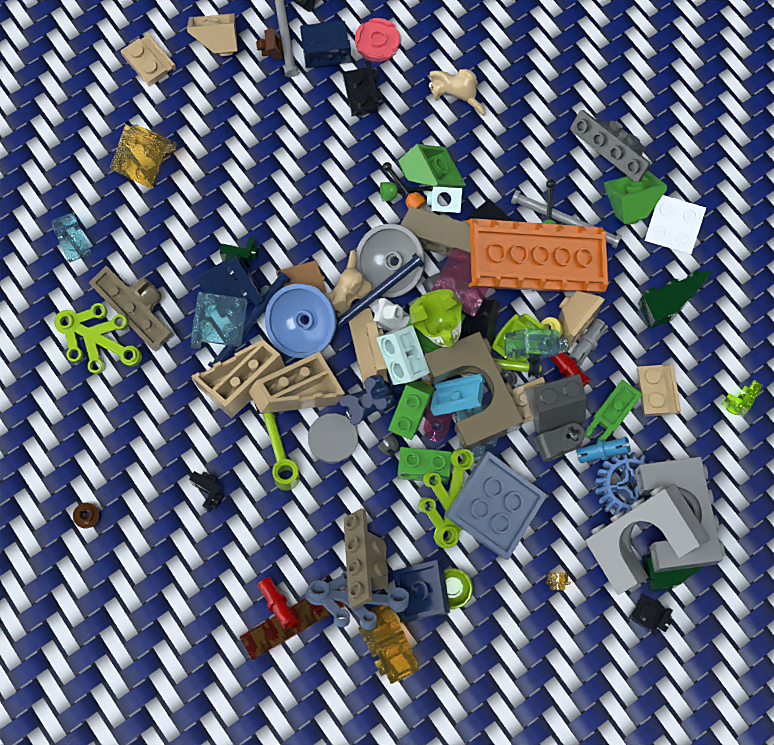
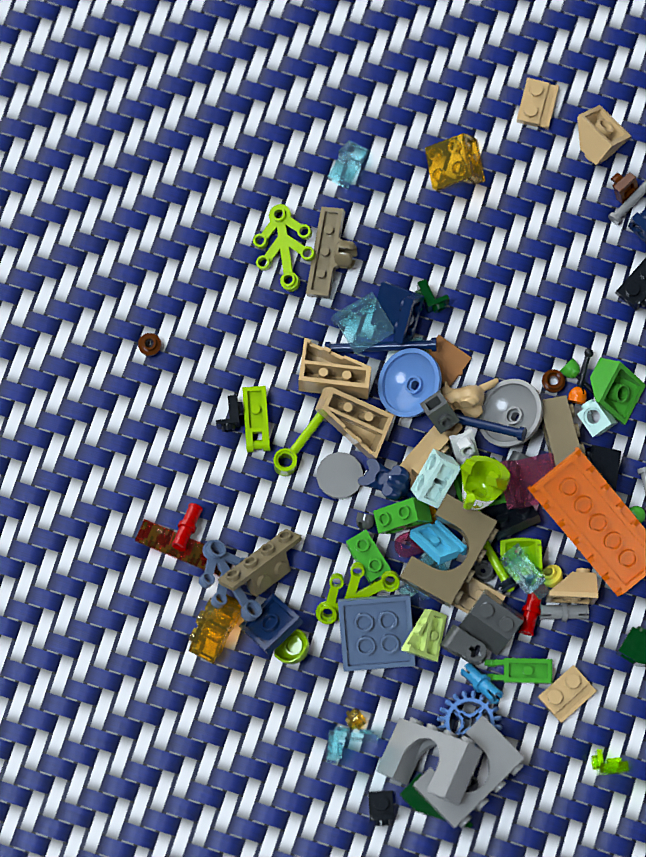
camera: 60 degrees right, 5 degrees up
none -> lime plate [242,386,270,453]
none -> clear light blue bracket [326,727,378,764]
none -> yellowish green wing [401,609,447,662]
none -> dark grey brick [420,391,460,434]
none -> reddish brown plate [542,369,565,393]

